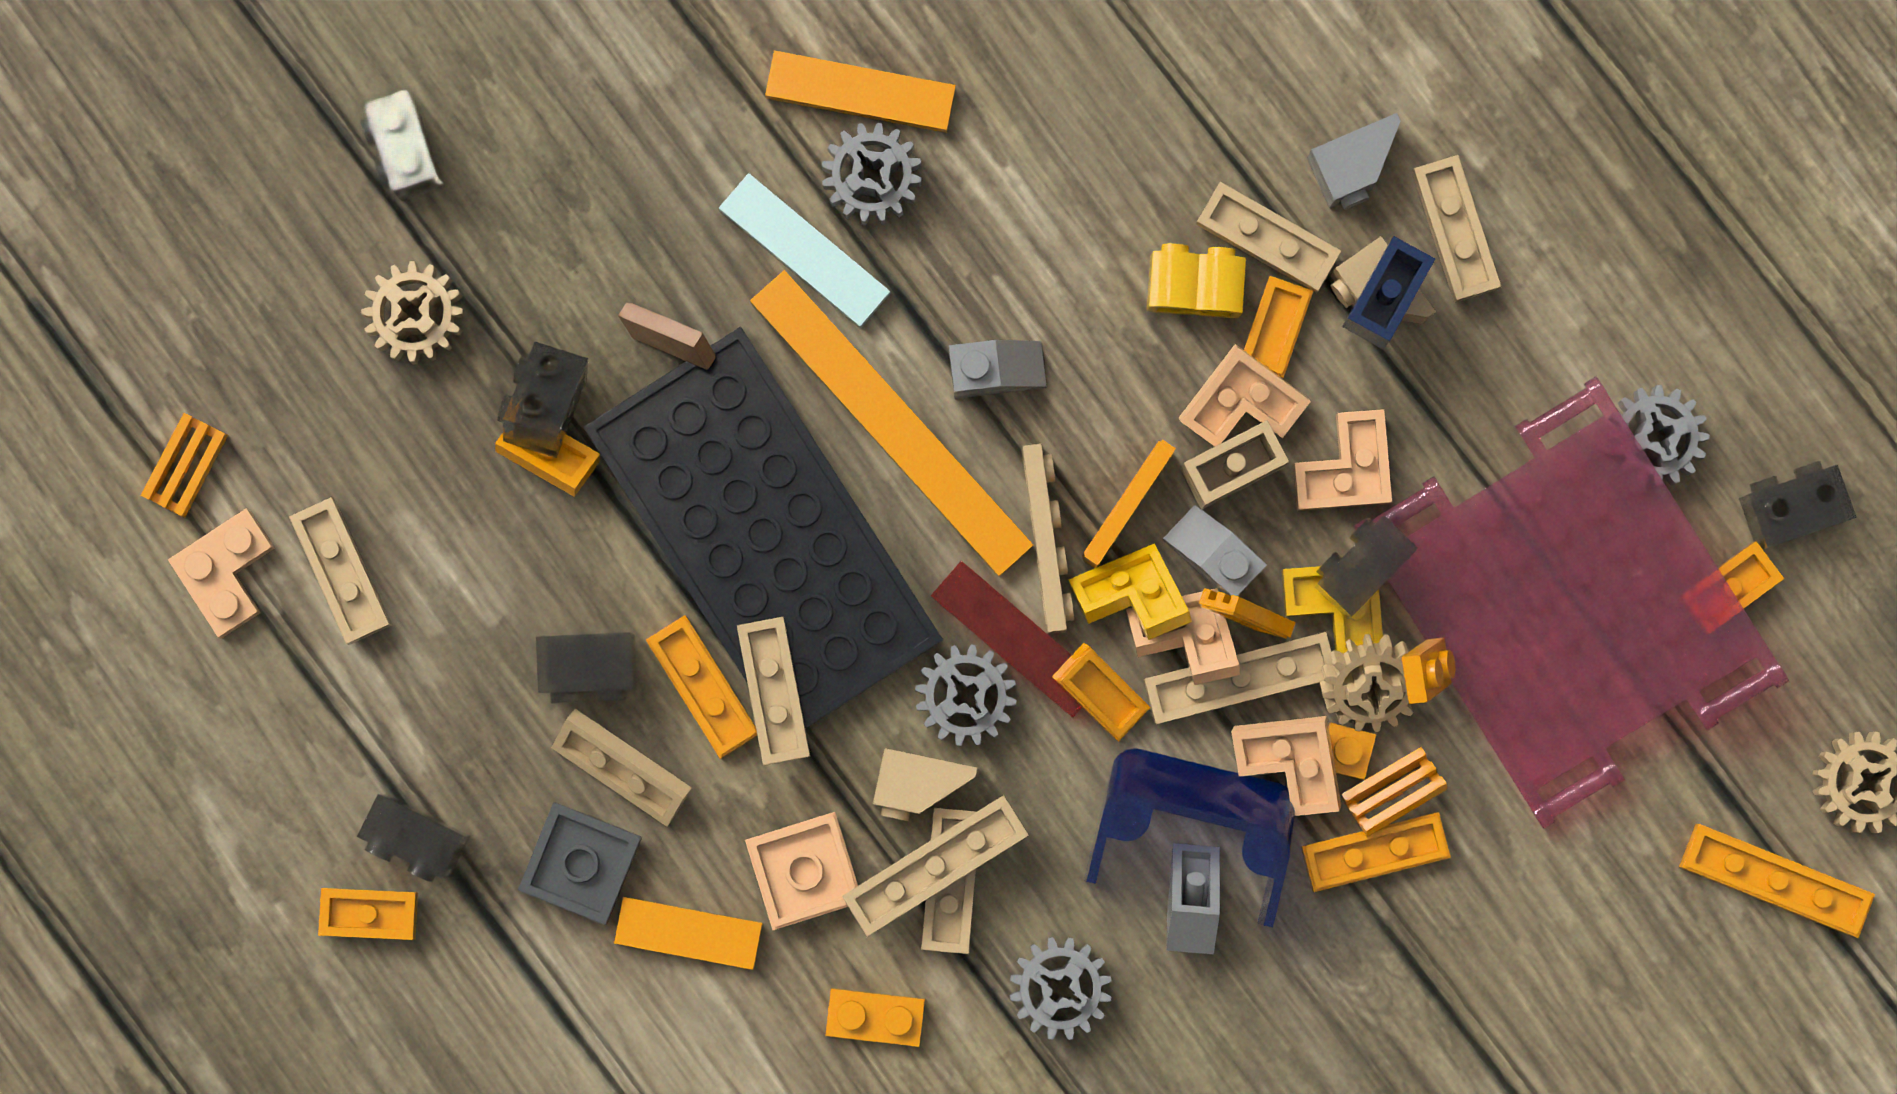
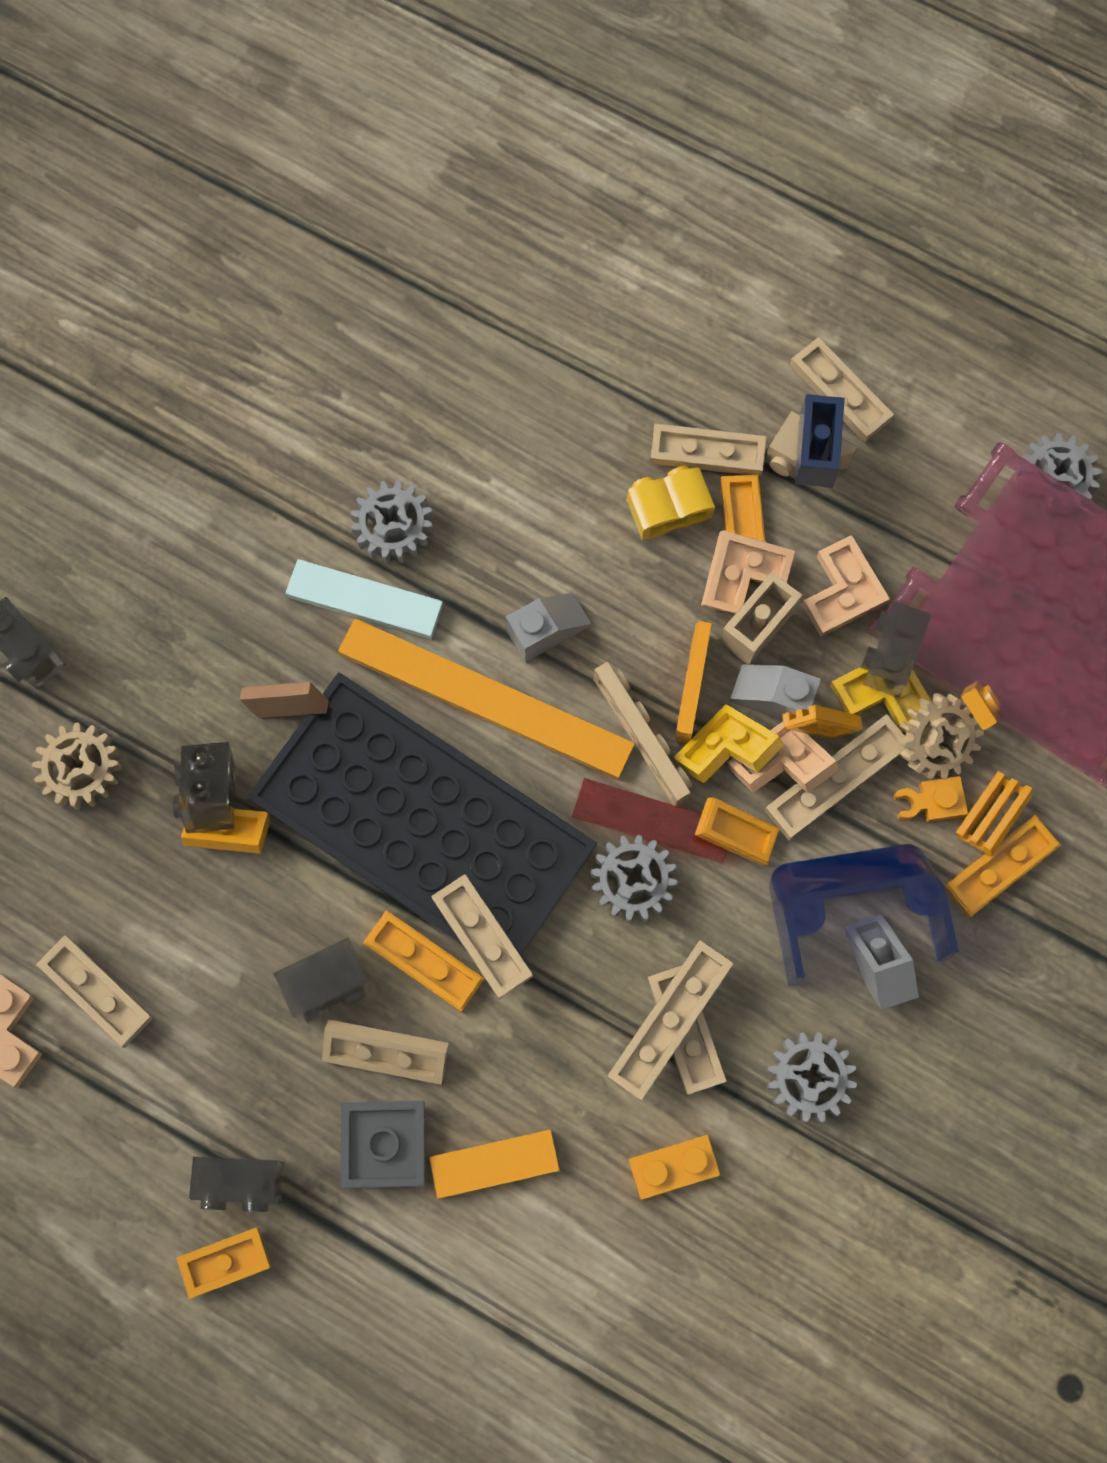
camera: 25 degrees left, 10 degrees down
light nougat plate [745,812,858,930] -> none
light orange tile [765,50,956,133] -> none
tan slope [873,748,977,821] -> none
light nougat plate [1231,716,1341,816] -> none
light grey slope [1307,113,1401,210] -> none

